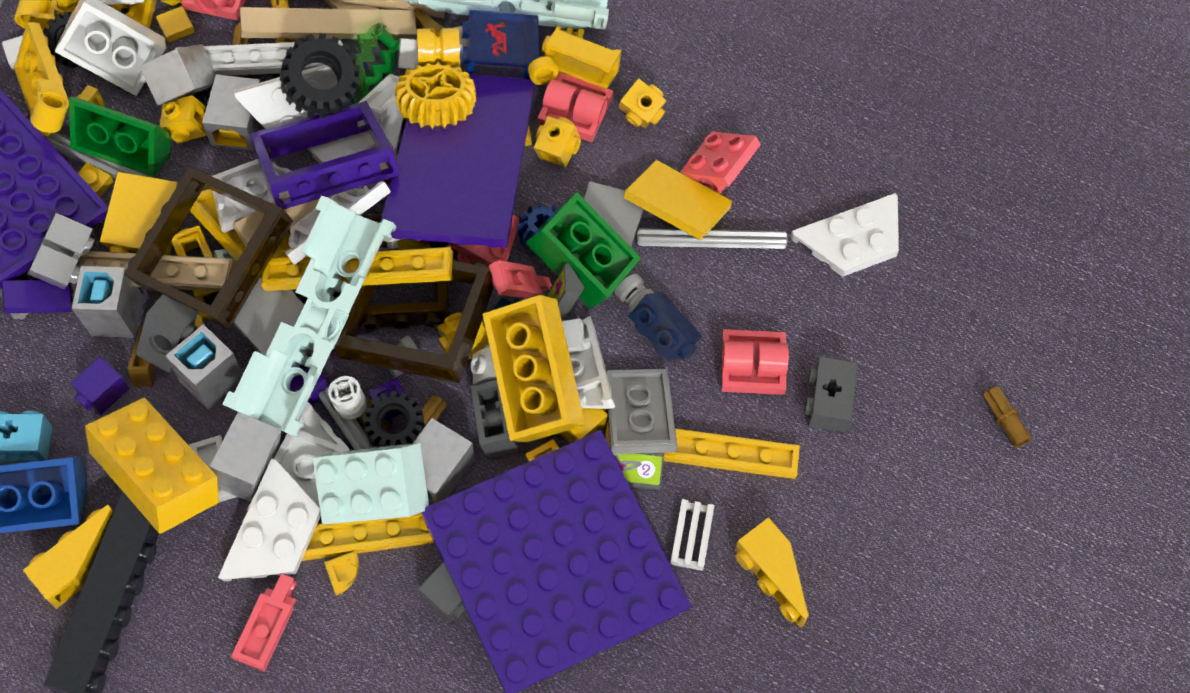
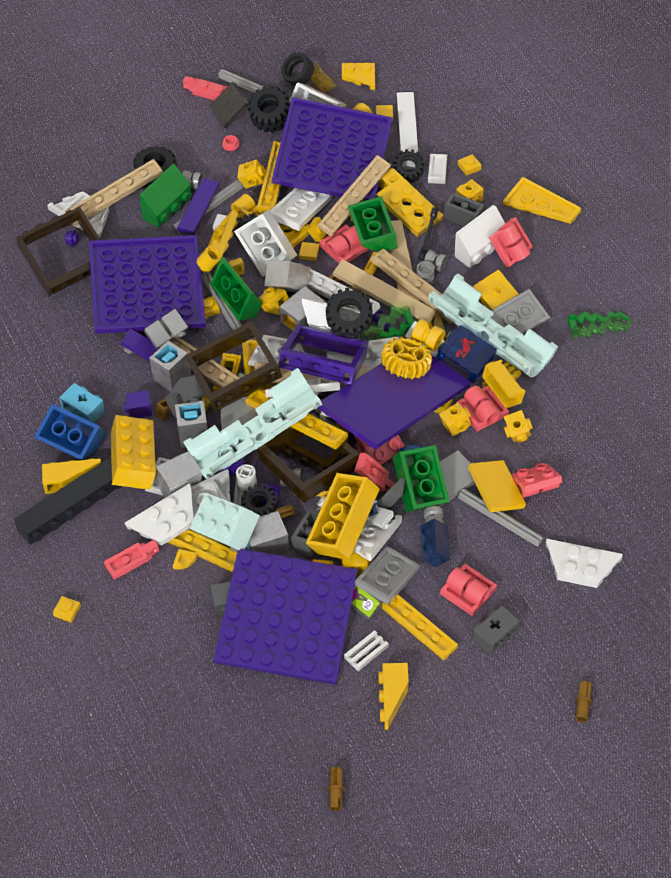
camera: 40 degrees right, 10 degrees down
yellow brick [100,172,178,255] -> none
yellow tile [528,56,559,85] -> none

